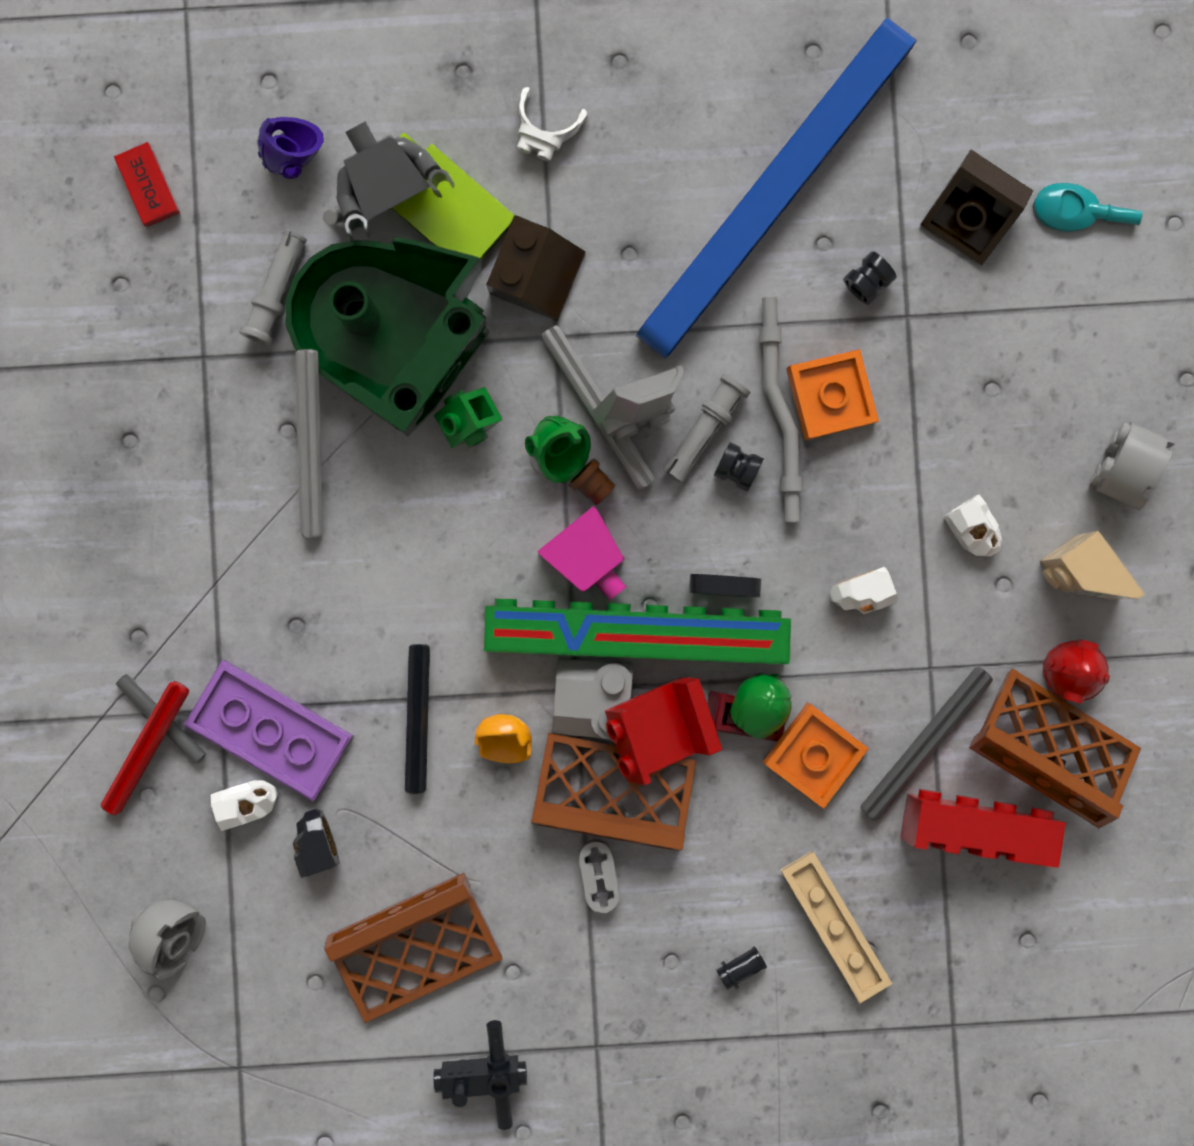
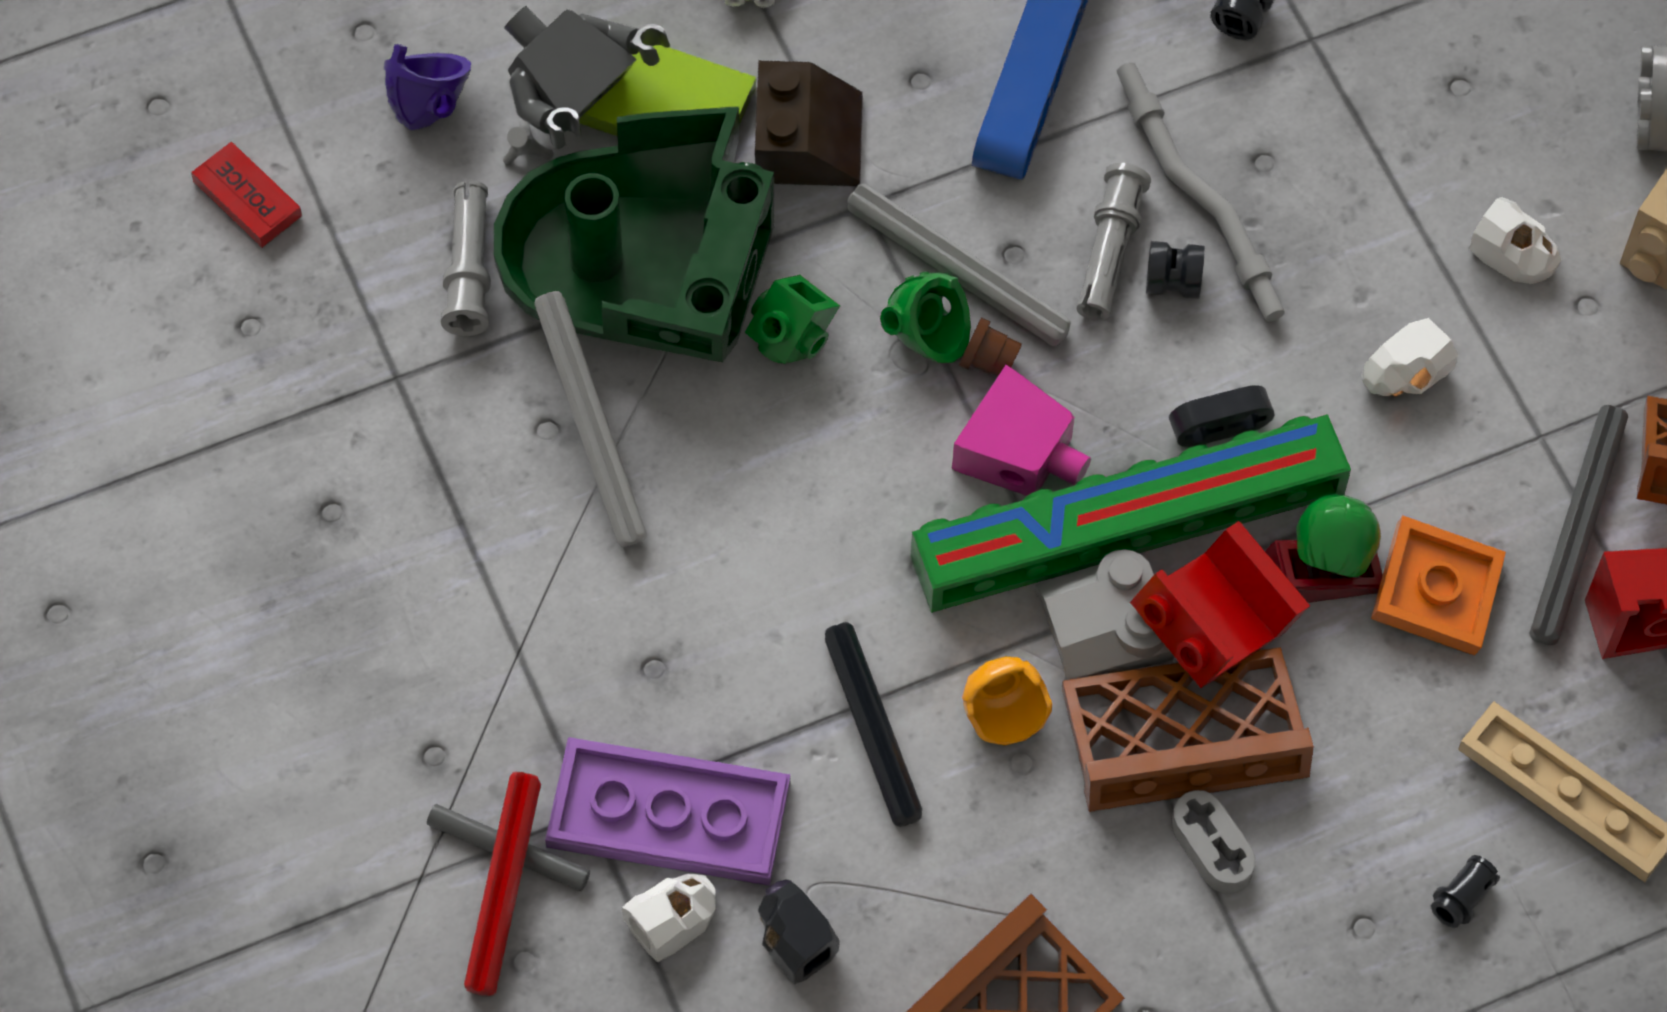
camera: 20 degrees left, 25 degrees down
light grey slope [591,366,685,440] -> none
orange plate [786,349,879,441] -> none

